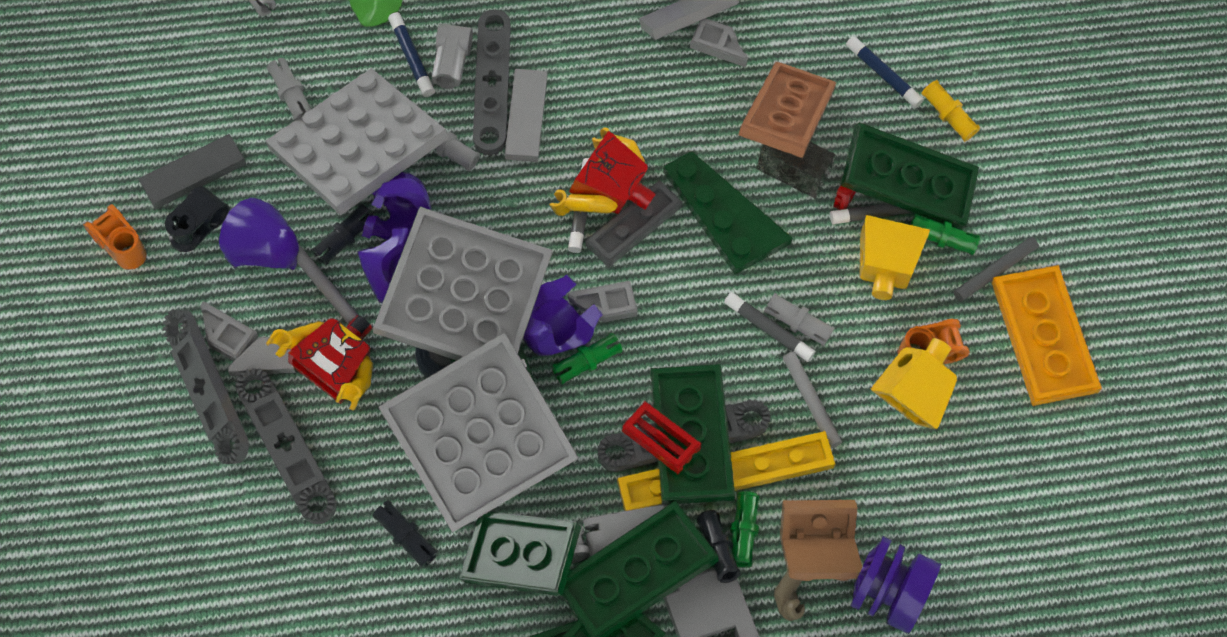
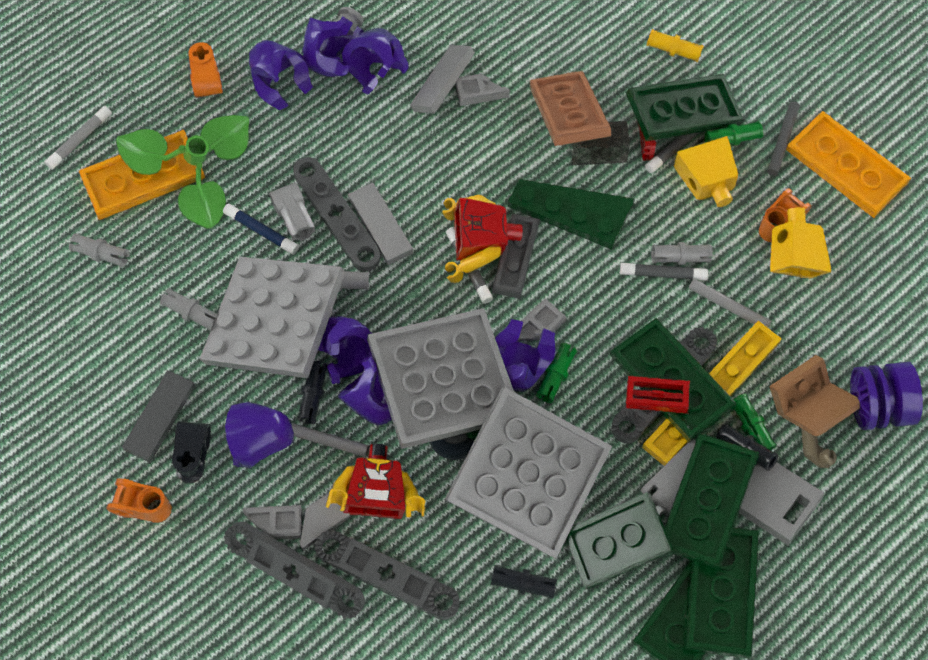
camera: 30 degrees left, 0 degrees up
dark blue bar [846,36,924,108] -> none

